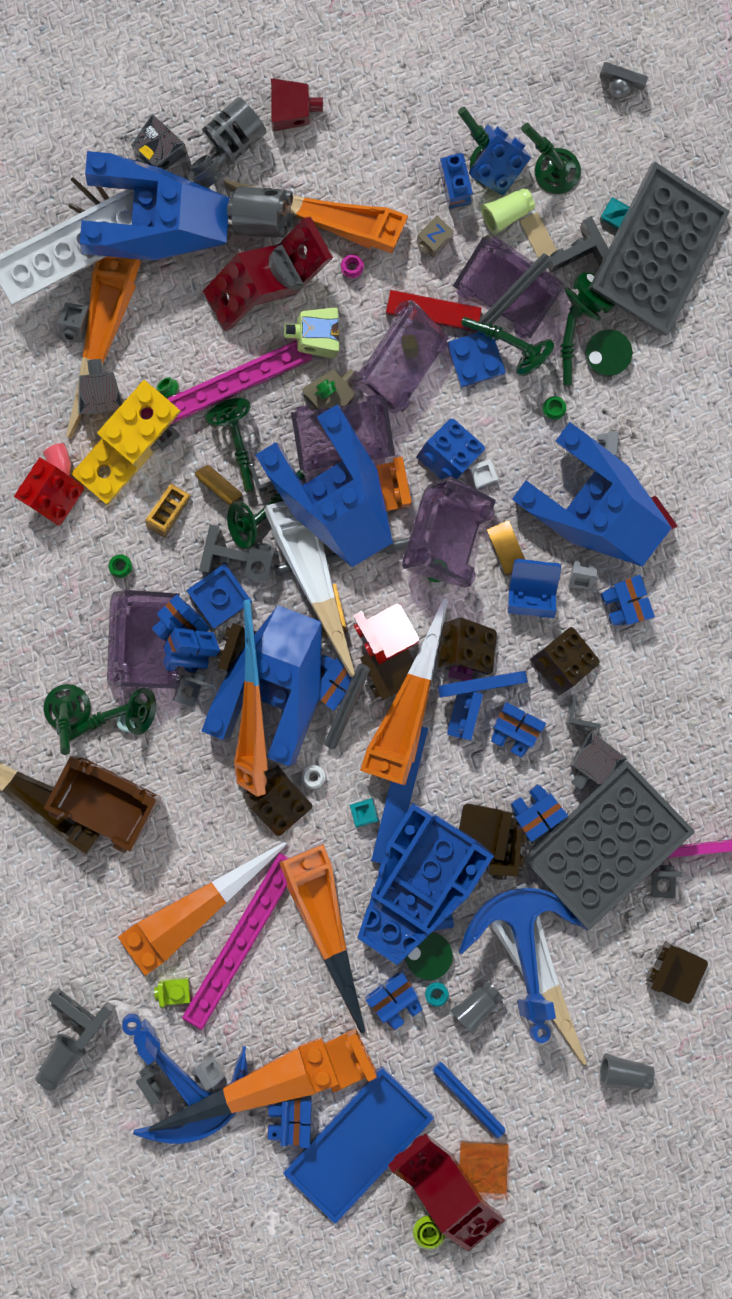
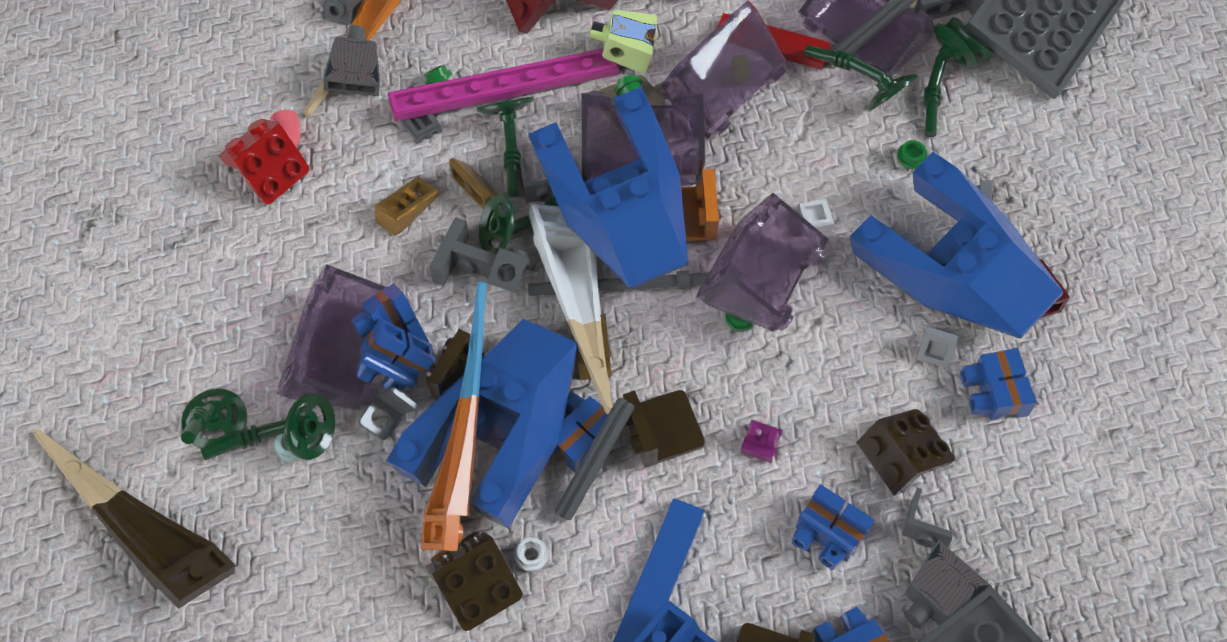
camera: 10 degrees right, 25 degrees down
reddish brown windscreen [43,755,161,853] -> none
yellow bracket [71,380,181,505] -> none
green plate [108,554,132,578] -> none
blue plate [186,563,252,629] -> none
teal tile [350,798,380,828] -> none
bracket [353,604,419,664] -> none
orange plate [360,598,448,785] -> none
blue bracket [416,418,485,488] -> none
blue beam [437,671,528,698] -> none
dark brown bracket [438,617,497,675] -> none
blue plate [447,332,506,388] -> none
blue bracket [447,692,483,741] -> none
pearl gold slope [487,521,525,576] -> none
blue bracket [507,559,561,618] -> none
dark green tile [585,329,633,377] -> none

